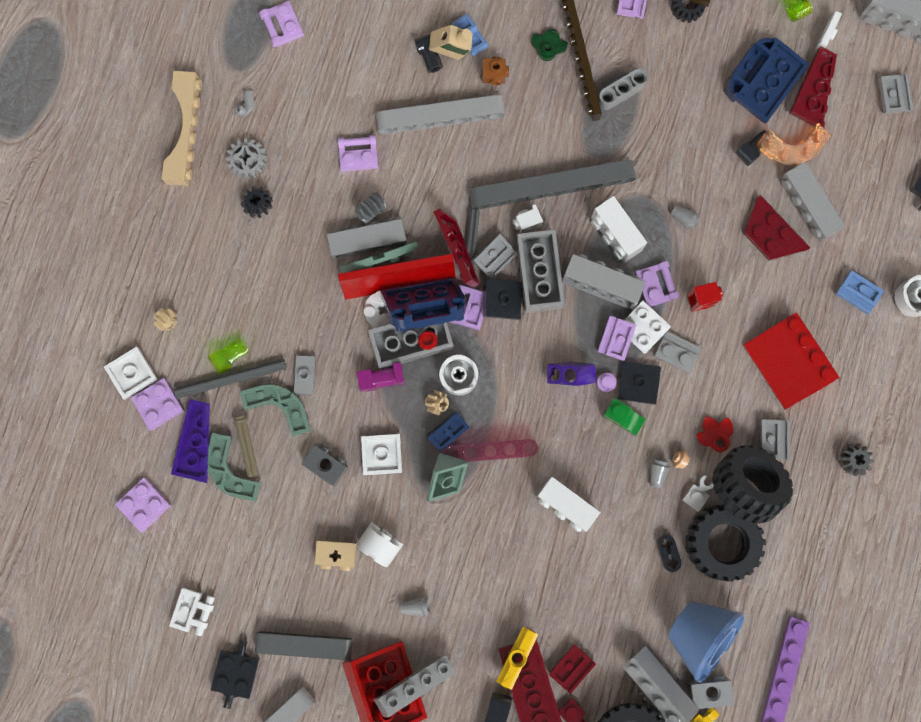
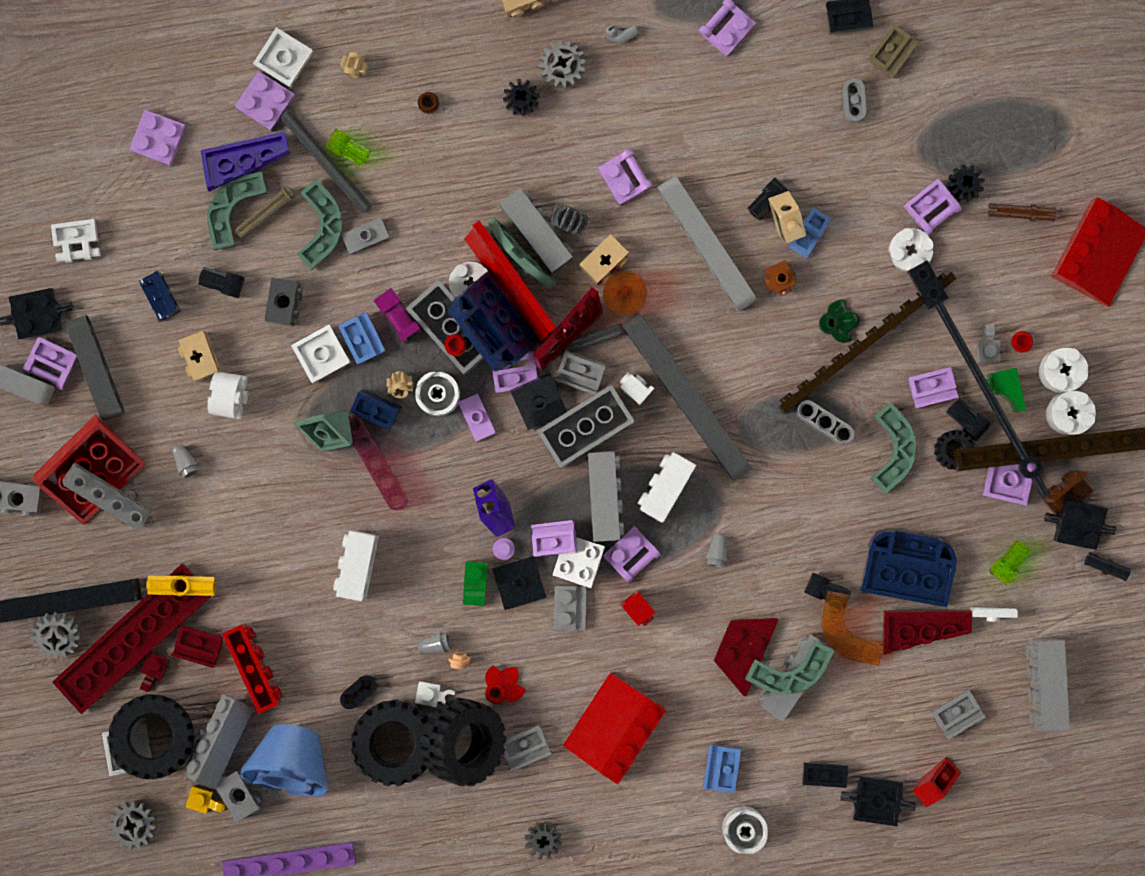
camera: 60 degrees right, 5 degrees up
none -> lavender plate [23,337,78,391]
none -> dark blue hinge [139,271,181,322]
none -> black piece [199,267,245,299]
none -> red brick [222,623,283,714]
none -> medium blue plate [338,312,386,365]
none -> reddish brown plate [418,92,439,114]
none -> lavender plate [459,393,496,442]
none -> tan brick [579,234,629,285]
none -> clear orange brick [602,271,647,317]
none -> sand green plate [745,640,834,695]
none -> black plate [802,762,848,788]
none -> sand green plate [870,402,916,494]

